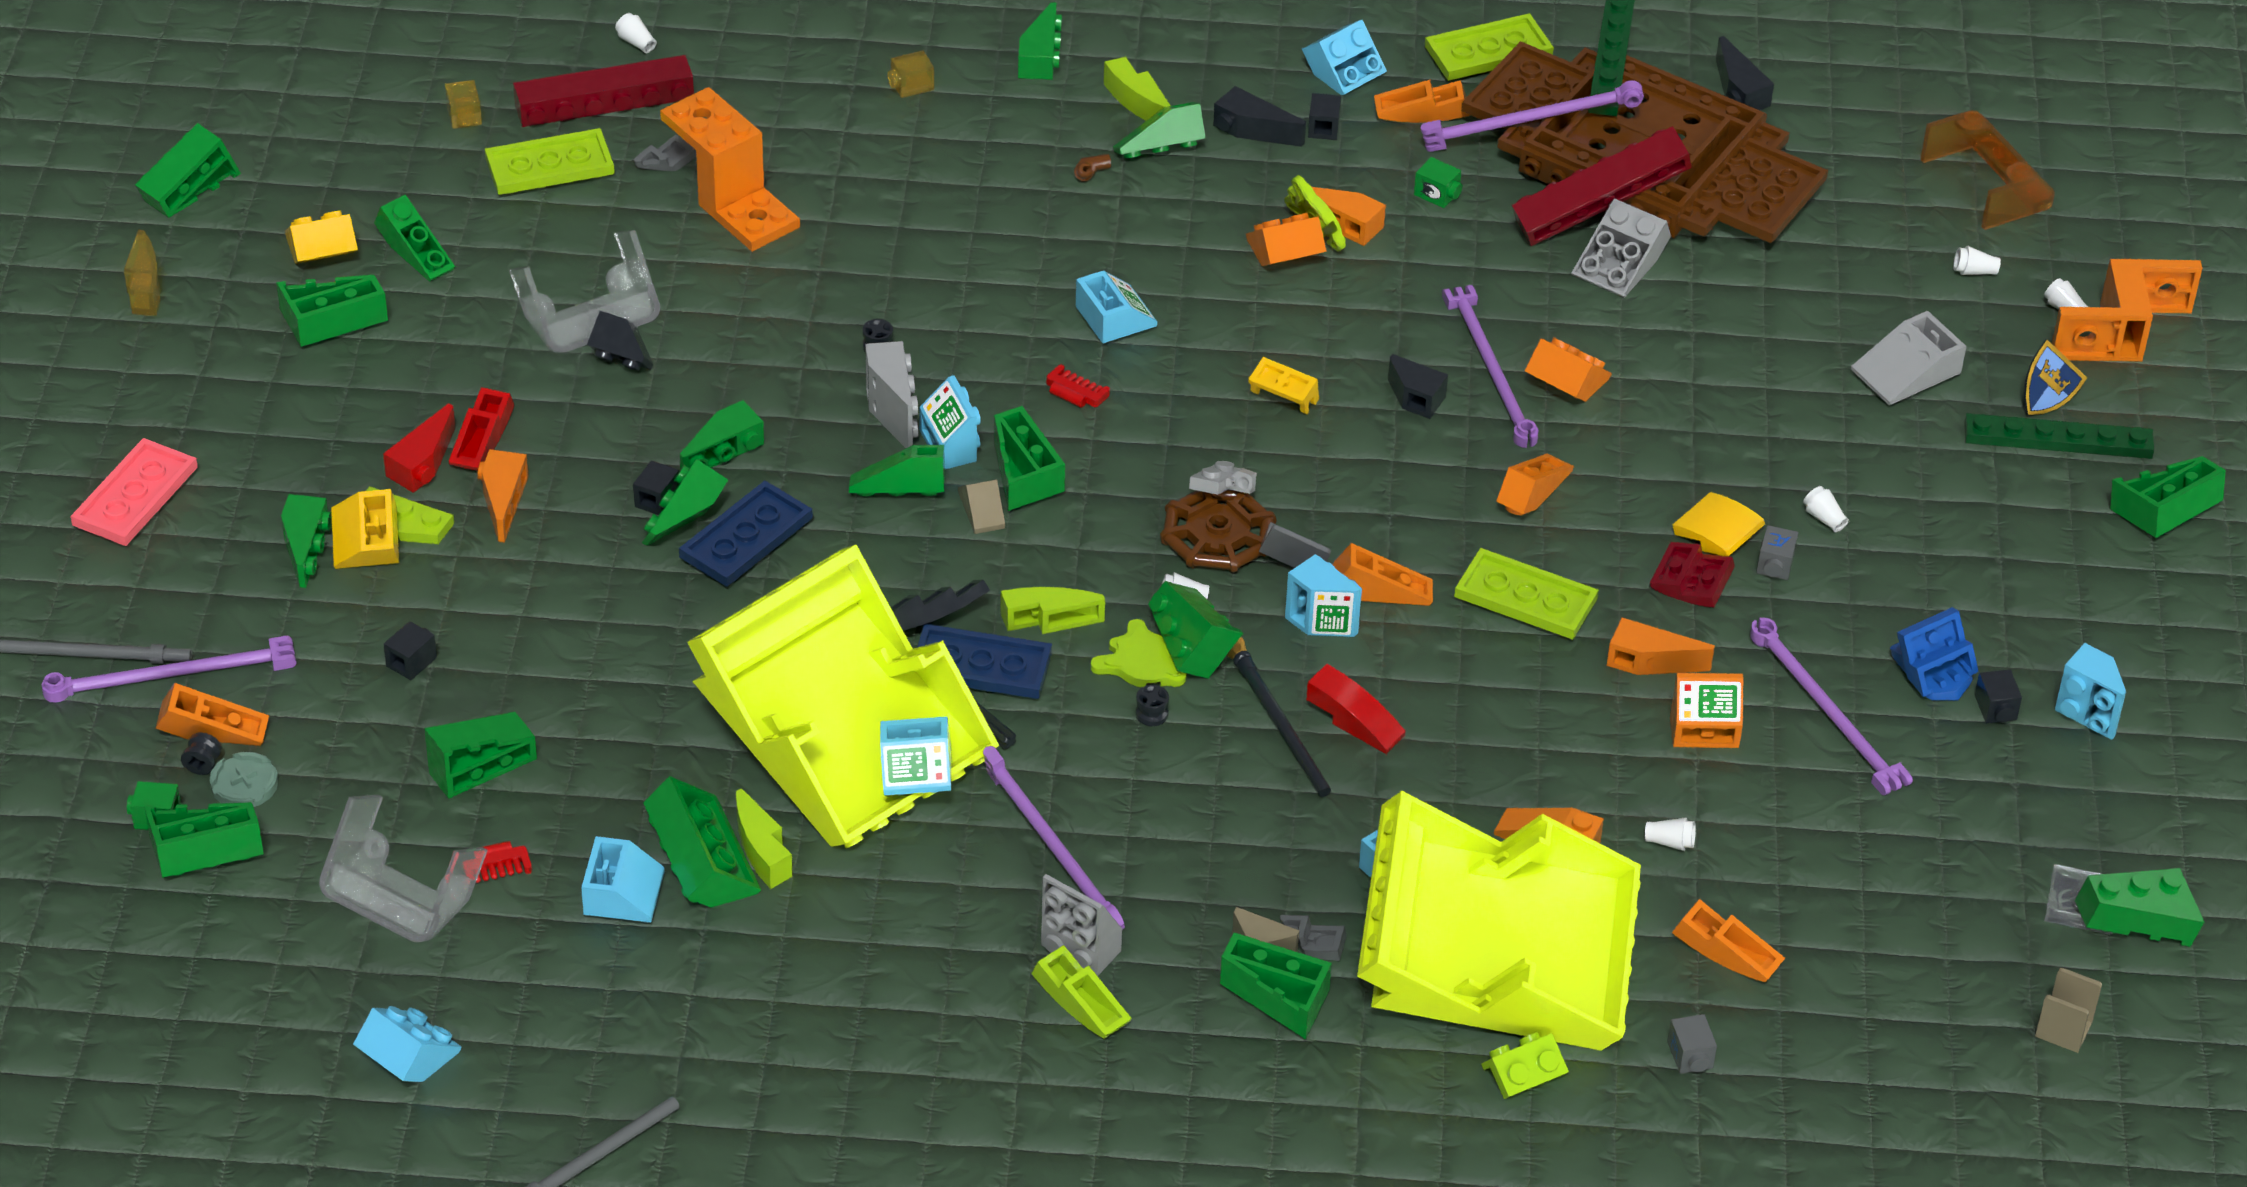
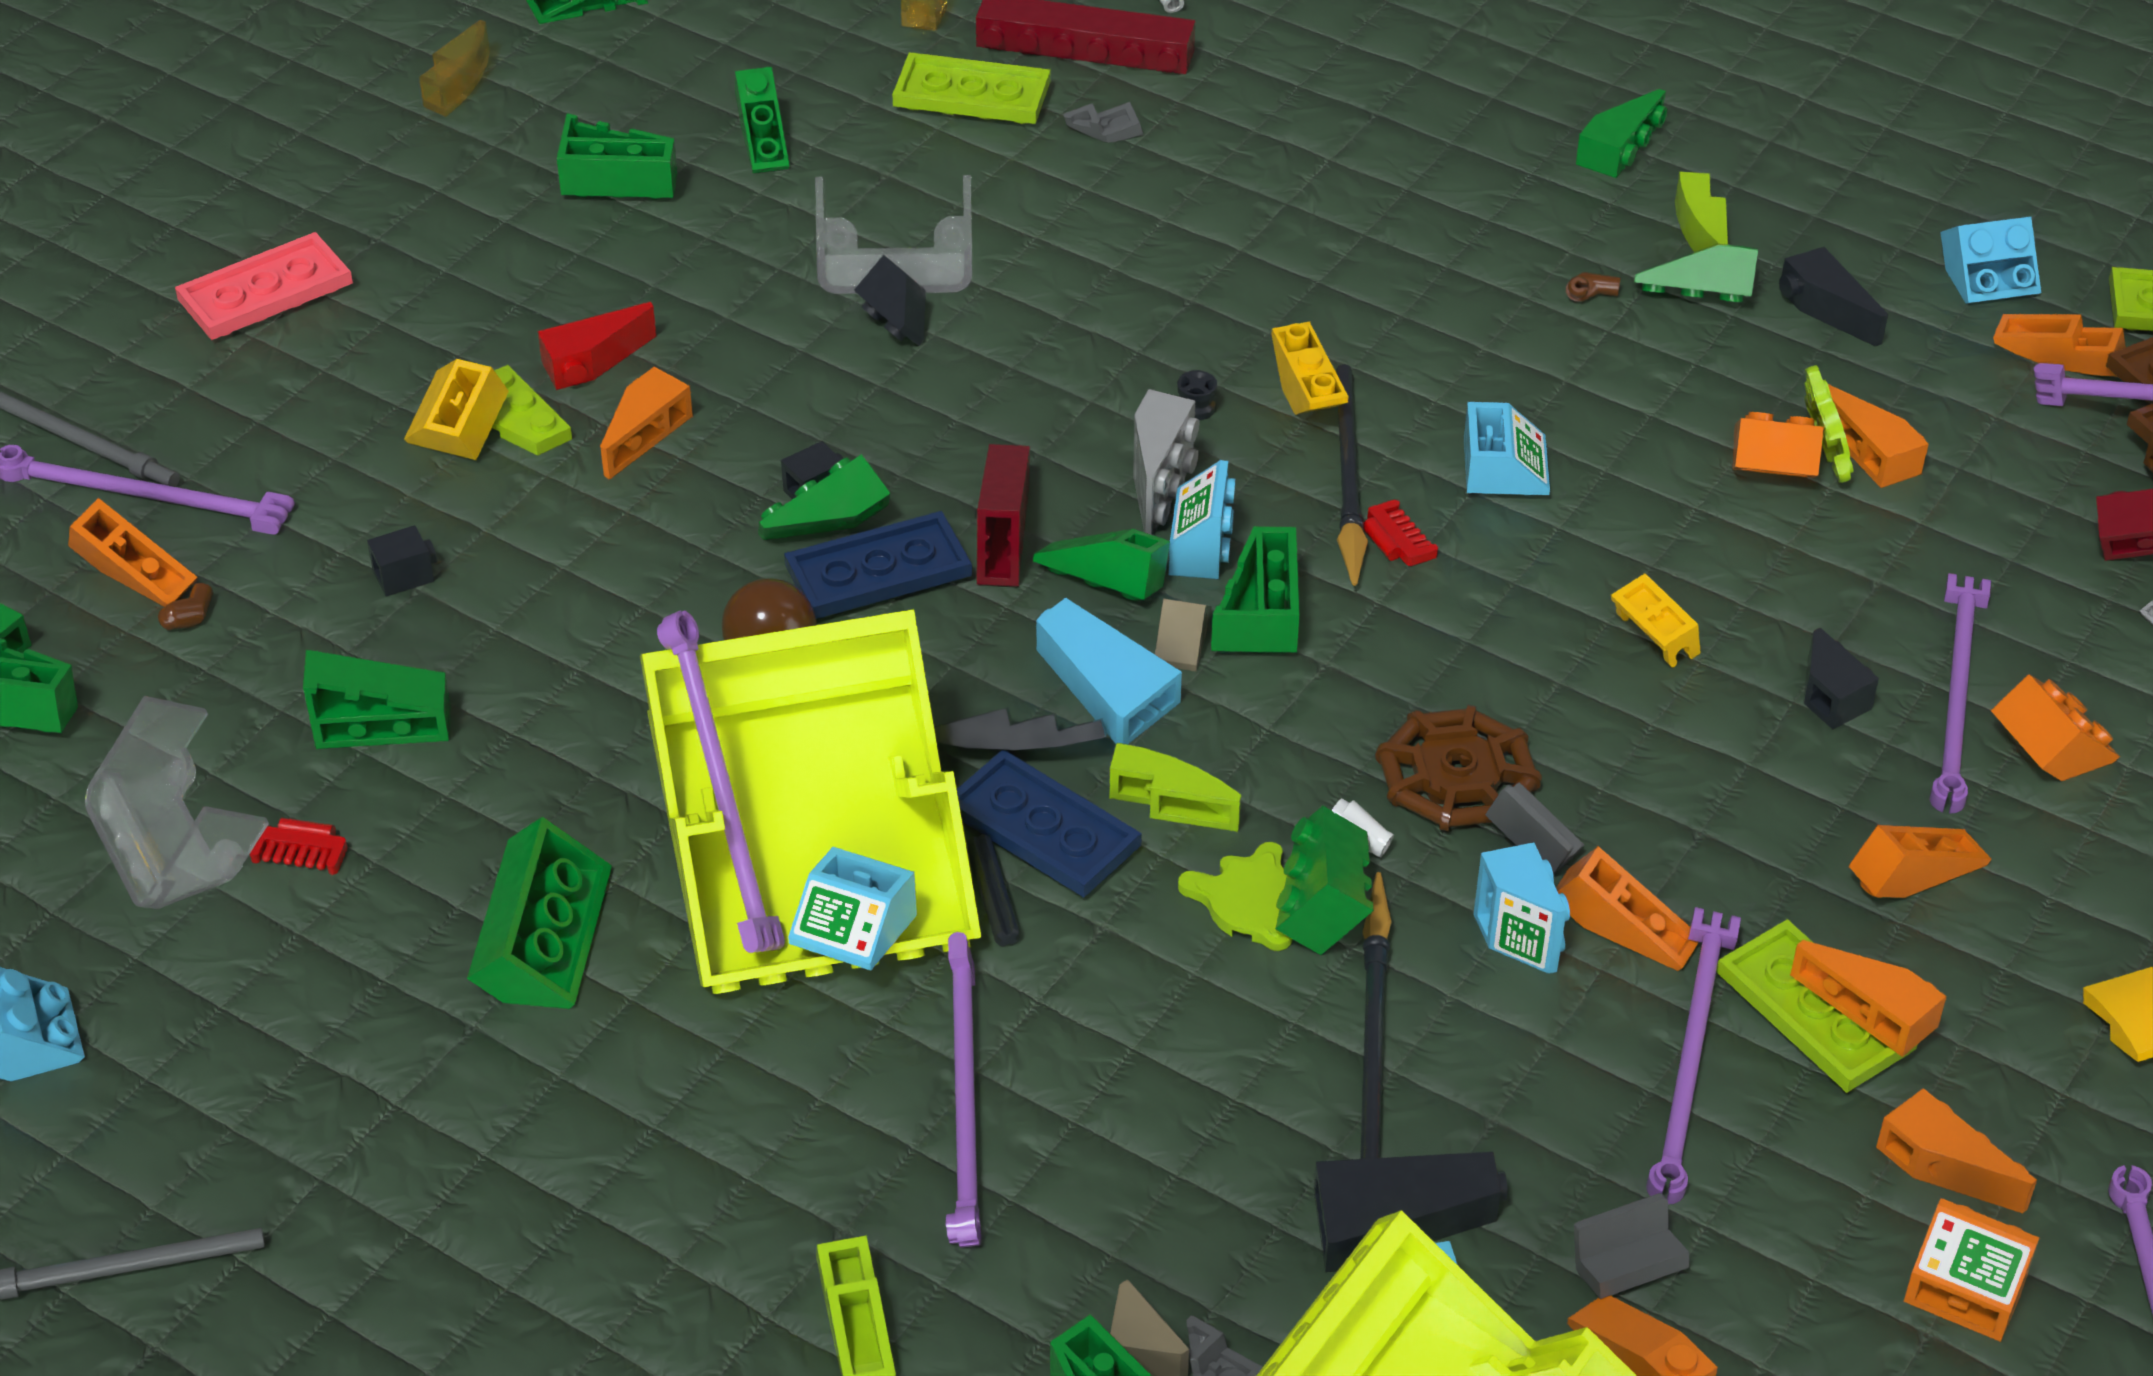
camera: 30 degrees right, 0 degrees up
black wheel [181,732,222,775] -> none
sand green tile [209,752,278,807] -> none
green slope [281,494,332,588] -> none
yellow slope [285,210,358,264] -> none
red slope [448,387,515,471] -> none
medium azure slope [581,836,665,923] -> none
orange bracket [660,87,800,252] -> none
green slope [680,400,764,470] -> none
lime slope [736,788,792,889] -> none
clear yellow brick [888,50,934,98] -> none
light grey slope [1041,874,1122,976] -> none
black wheel [1136,684,1169,727] -> none
light grey hinge [1189,461,1257,495] -> none
red slope [1306,664,1406,754] -> none
black brick [1308,93,1341,140] -> none
green brick [1414,157,1463,208] -> none
dark red slope [1650,542,1735,608] -> none
none -> reddish brown arm [158,583,214,630]
none -> medium lavender hinge [657,610,785,953]
none -> reddish brown piece [722,578,816,640]
none -> dark red slope [977,444,1030,586]
none -> medium azure slope [1036,598,1182,745]
none -> yellow slope [1271,321,1348,415]
none -> black slope [1313,1152,1508,1273]
none -> black piece [1336,364,1368,586]
none -> dark grey panel [1574,1193,1689,1299]
none -> medium lavender hinge [1646,907,1741,1205]
none -> orange slope [1790,940,1947,1057]

